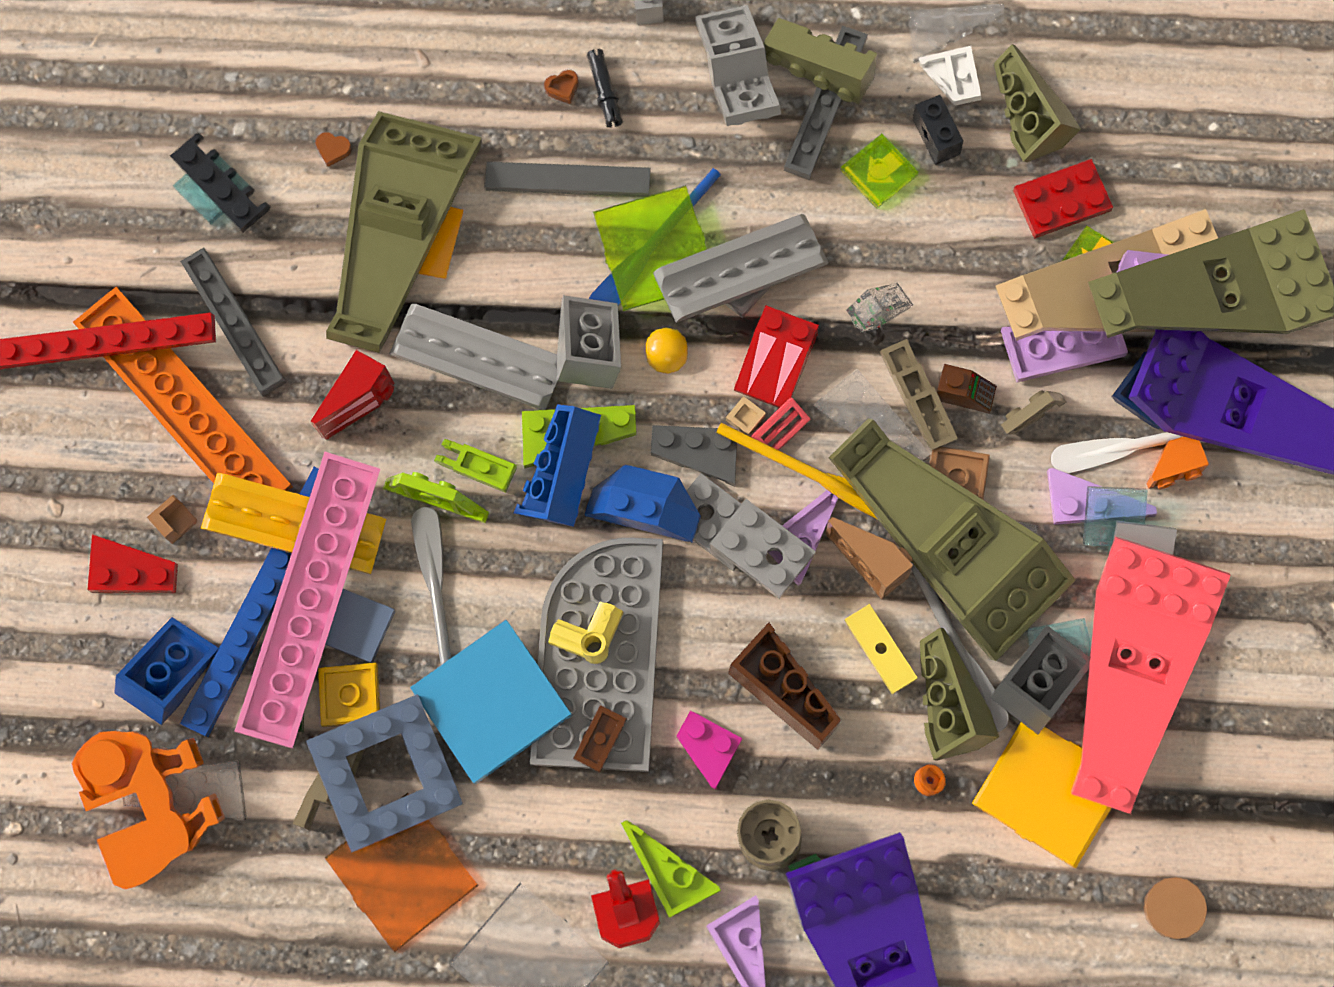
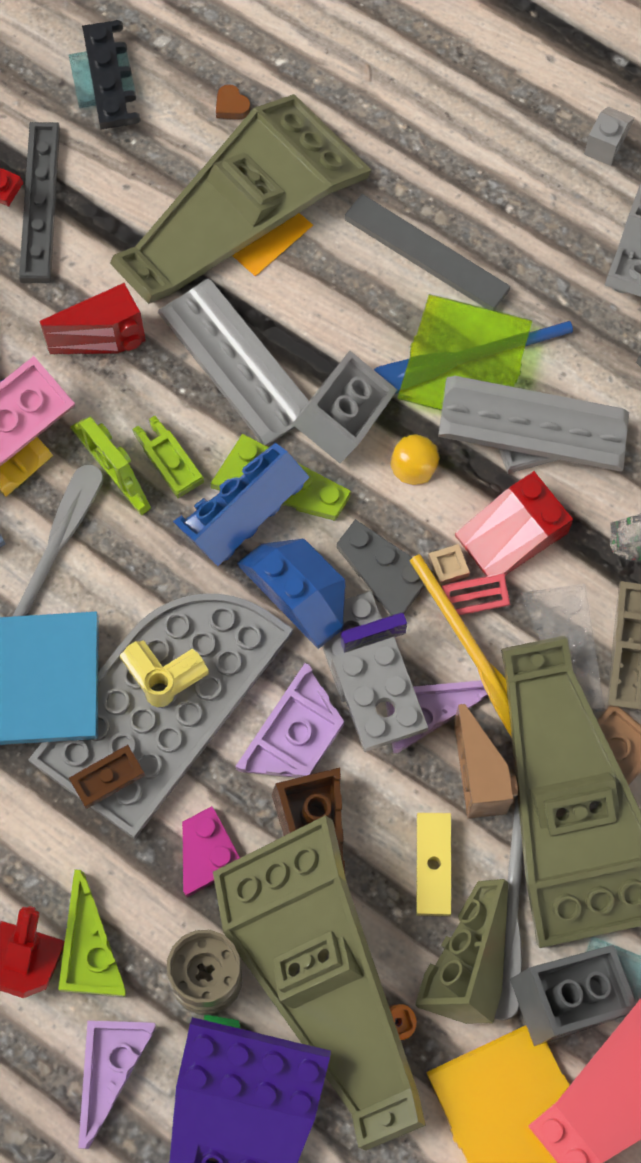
camera: 25 degrees right, 5 degrees down
dark orange tile [544,69,579,104] -> none
black pin [586,49,623,128] -> none
none -> olive wing [213,815,426,1151]
none -> lavender wing [236,663,344,778]
none -> dark purple tile [341,613,407,653]

